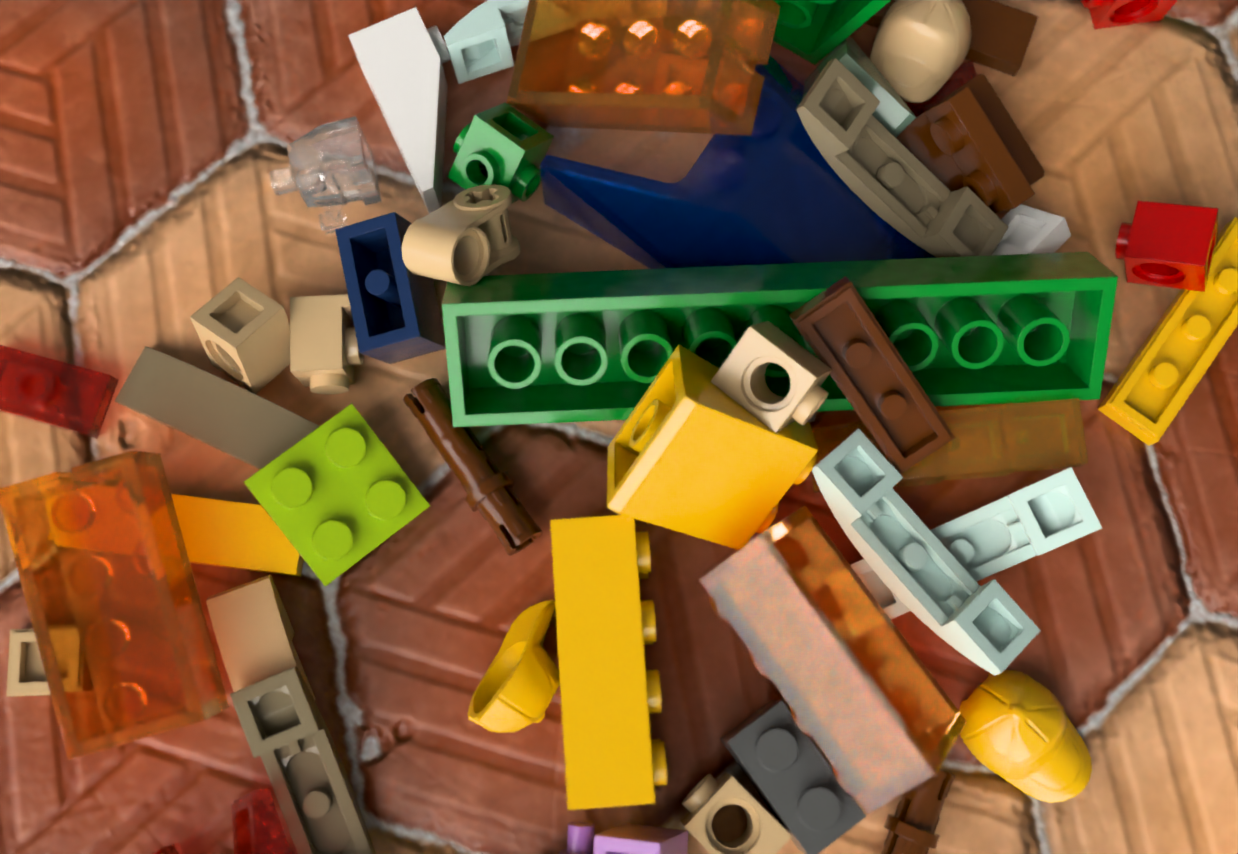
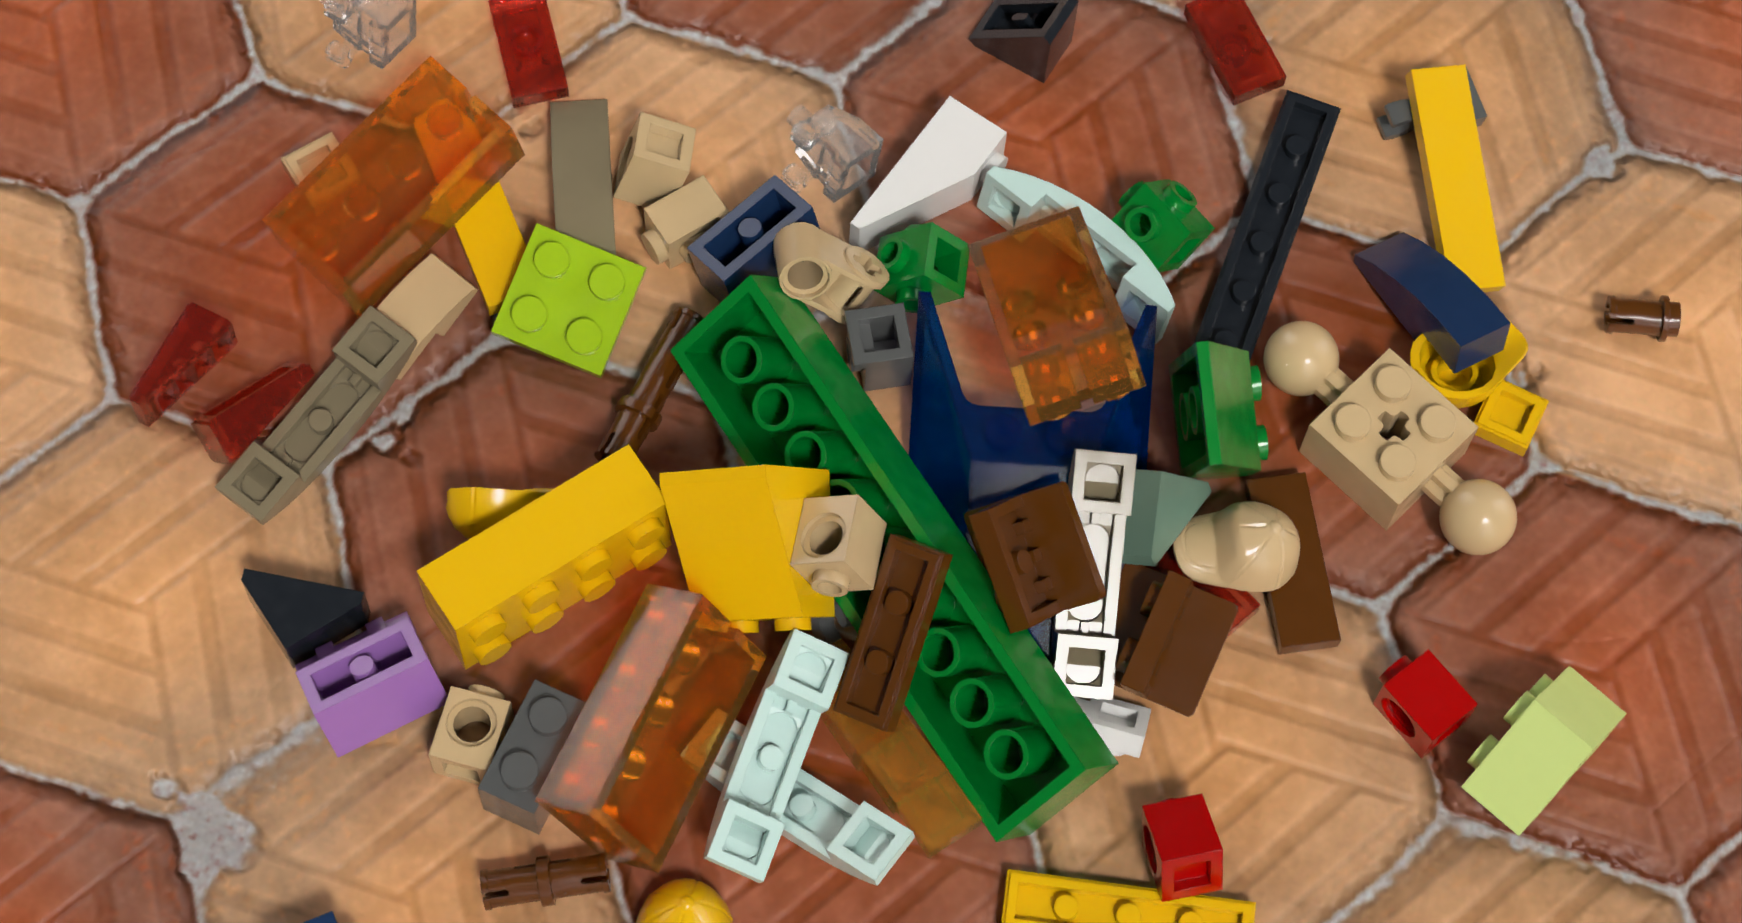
camera: 60 degrees right, 10 degrees down
none -> dark grey brick [844,303,914,391]
none -> reddish brown bracket [964,481,1106,634]

